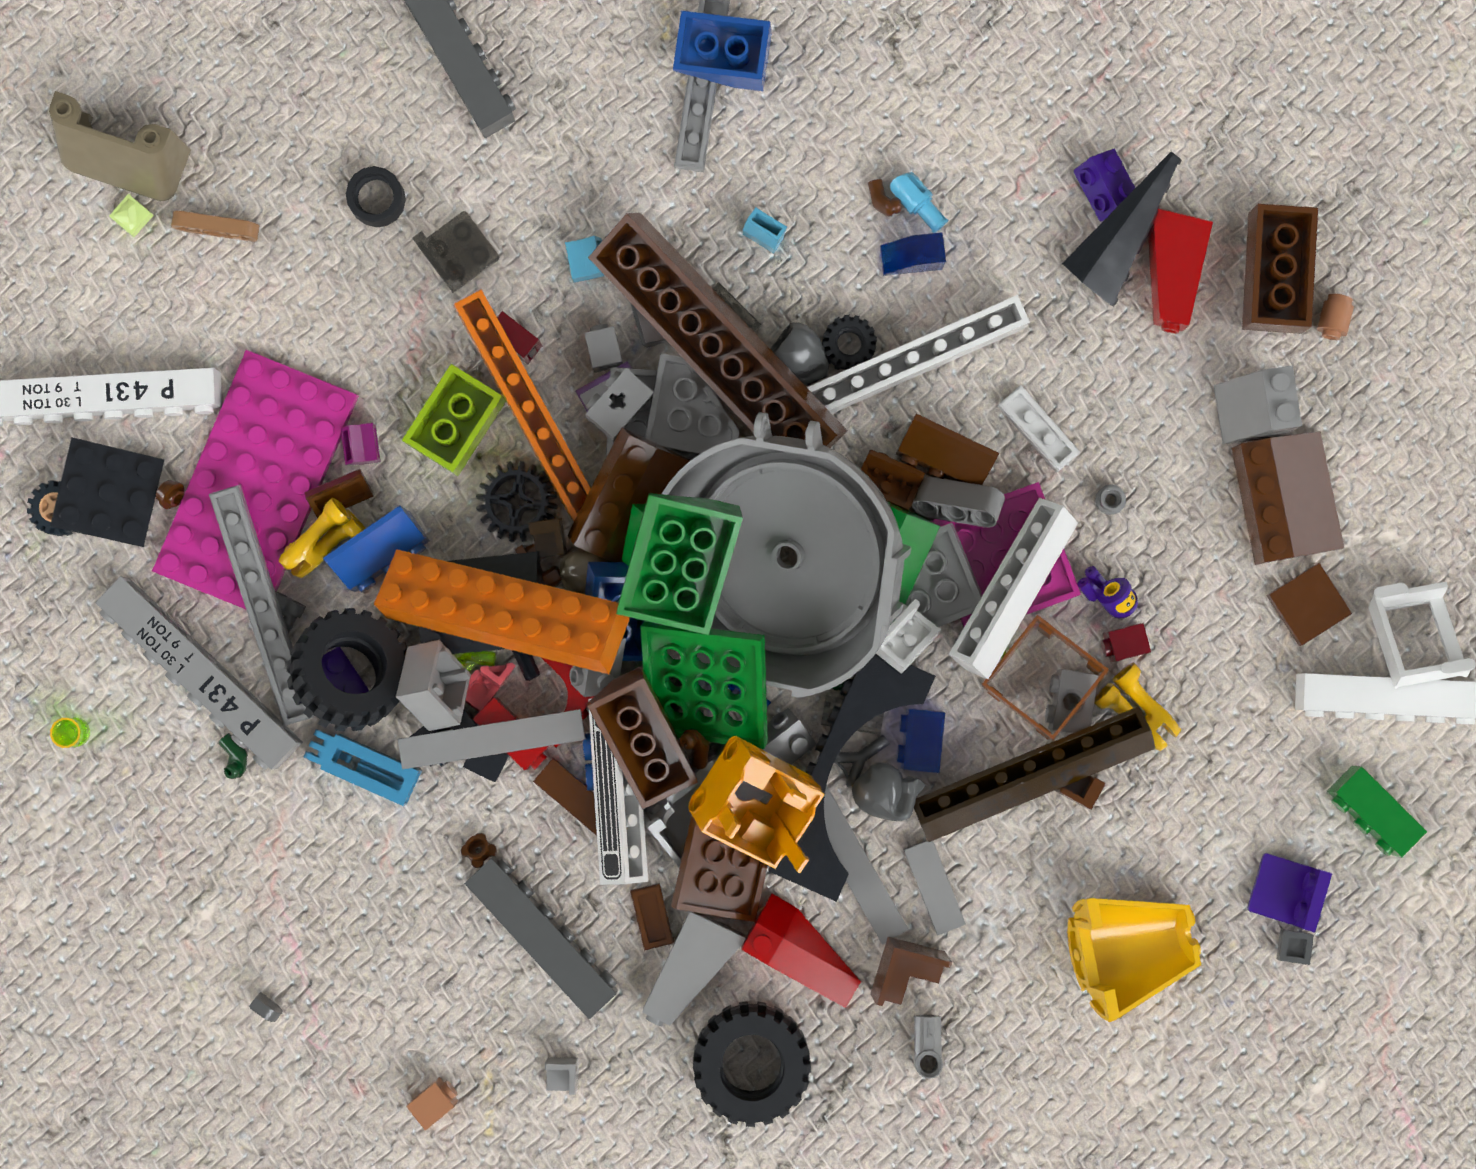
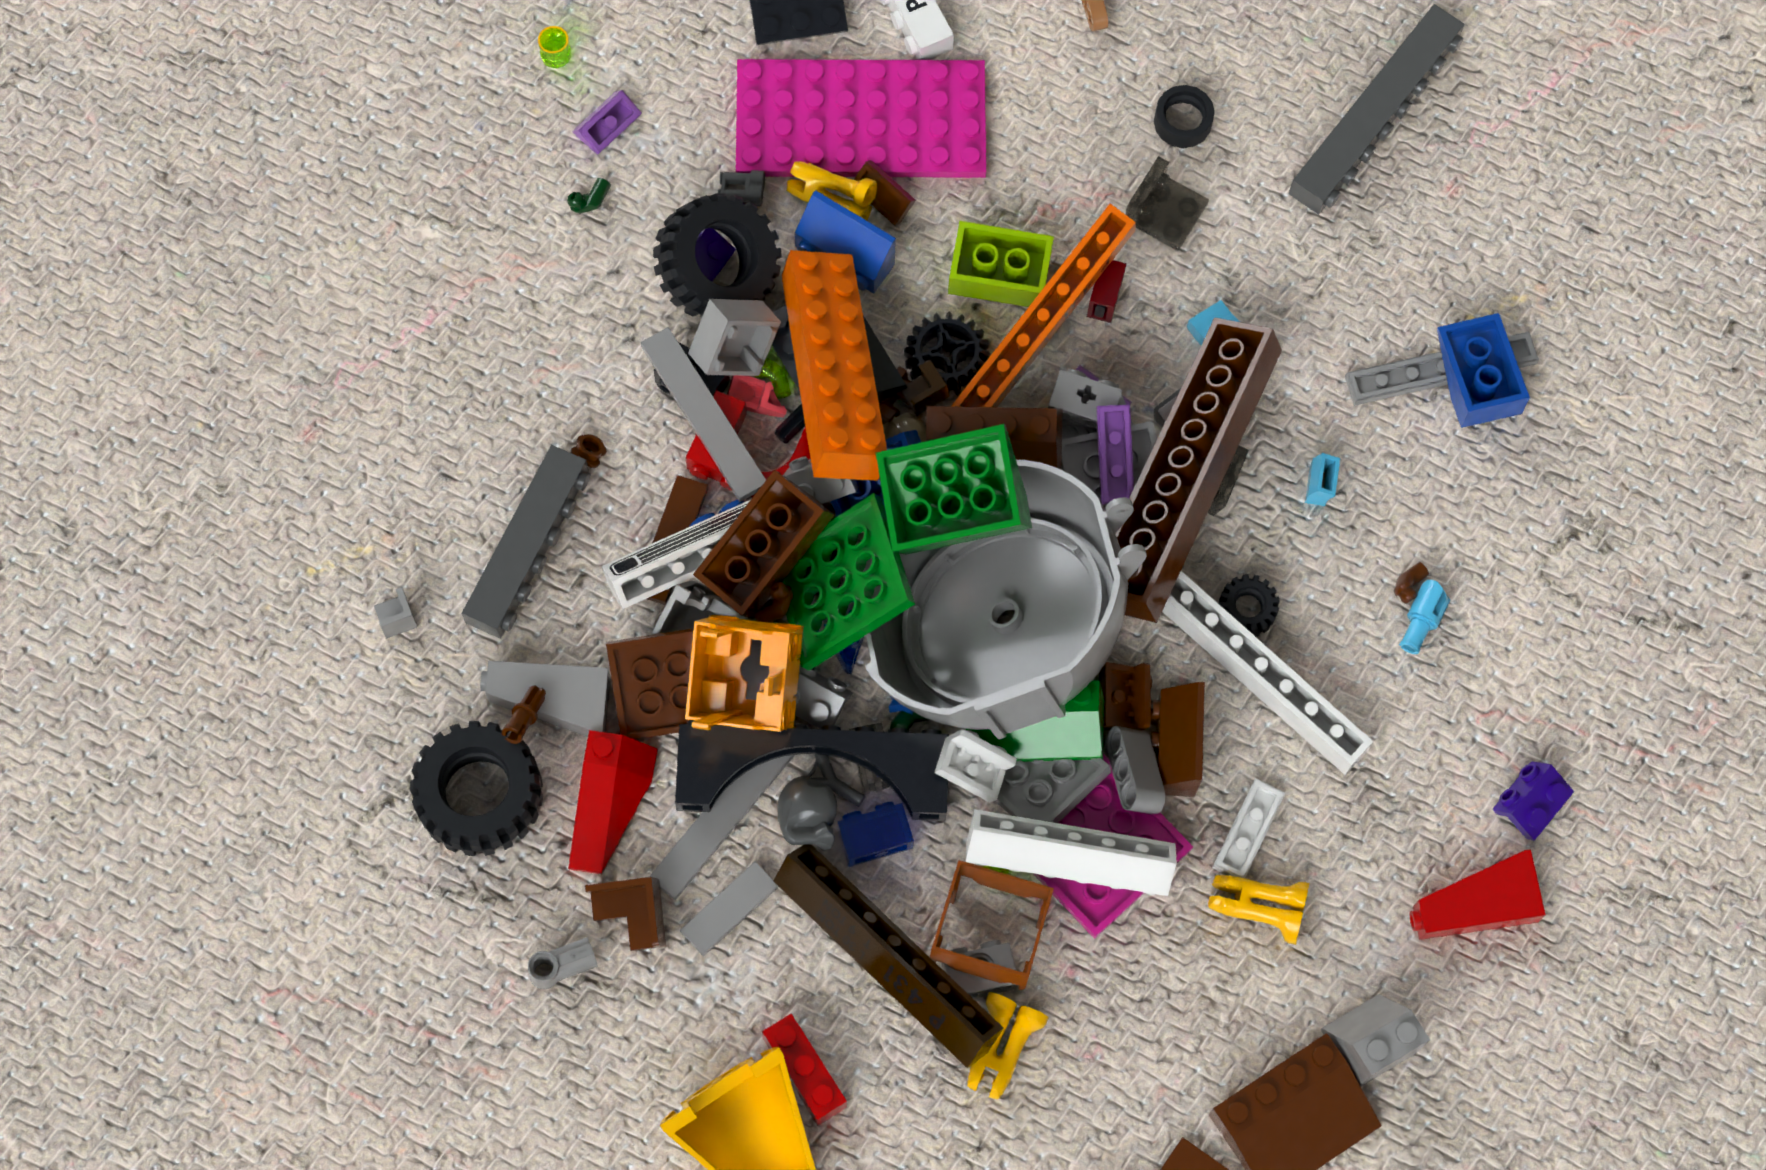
camera: 70 degrees right, 15 degrees down
light grey brick [95,576,303,770] -> none
reddish brown plate [156,480,184,509] -> none
light grey tile [209,485,314,726] -> none
dark grey tile [249,991,283,1022] -> none
dark azure hinge [303,729,422,806] -> none
magenta piece [341,423,381,466] -> none
nougat brick [406,1077,458,1131] -> none
black panel [463,753,511,782] -> none
light grey brick [584,324,623,373] -> none
reddish brown tile [630,883,674,951] -> none
dark grey piece [771,323,829,386] -> none
clear blue slope [880,232,946,276] -> none
reddish brown panel [1054,776,1106,810] -> none
black wedge [1062,151,1182,307] -> none
dark purple piece [1077,566,1138,619] -> none
light grey plate [1095,485,1126,515] -> none
dark red brick [1101,623,1151,662] -> none
reddish brown brick [1242,203,1318,334] -> none
nougat brick [1317,294,1354,340] -> none
none -> reddish brown axle [502,685,546,744]
none -> medium lavender slope [572,90,642,154]
none -> red arch [762,1013,847,1126]
none -> medium lavender tile [1096,405,1134,505]
none -> yellow piece [1208,875,1310,945]

